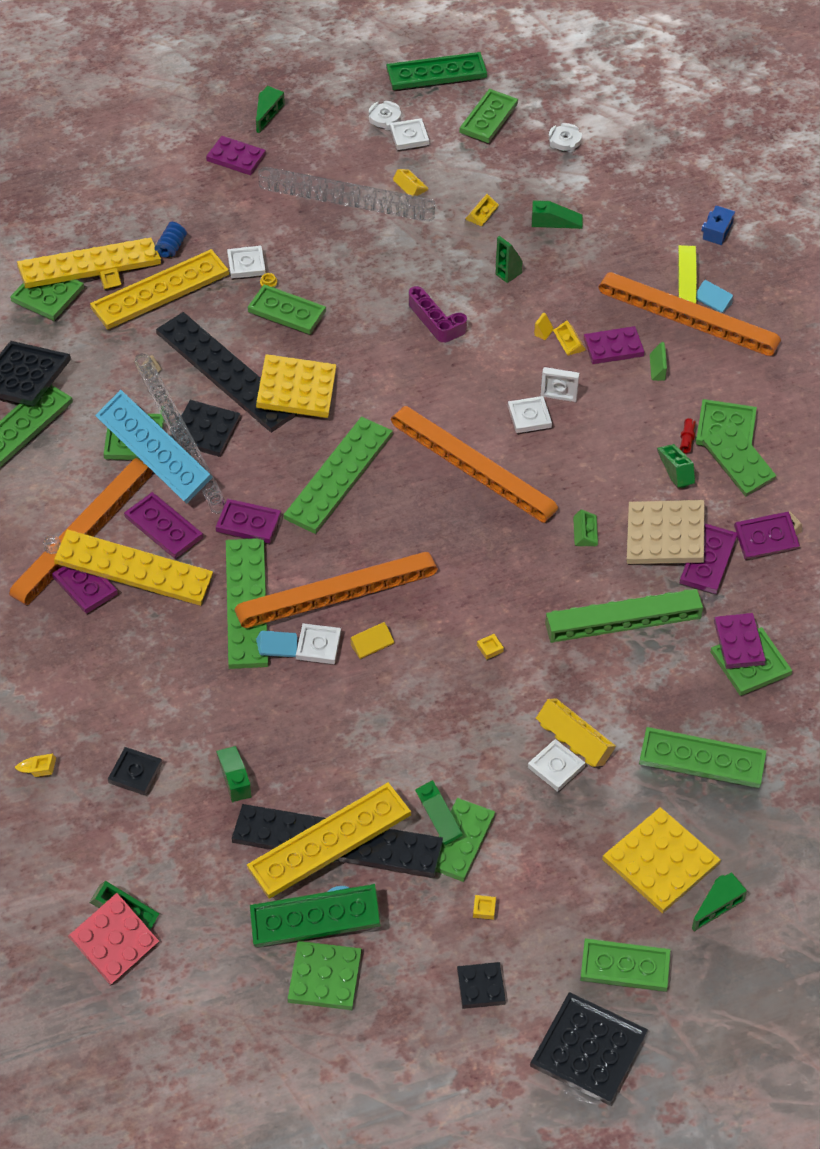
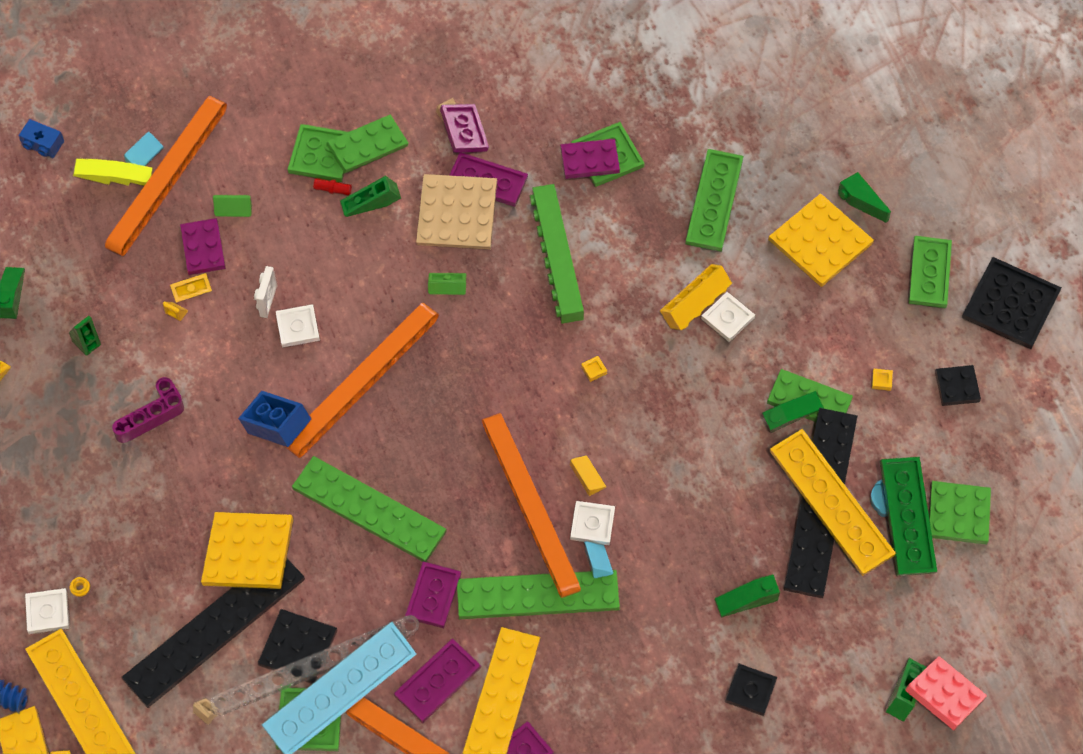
camera: 90 degrees left, 10 degrees up
bright green plate [248,284,326,334] -> none
none -> blue brick [238,391,311,447]

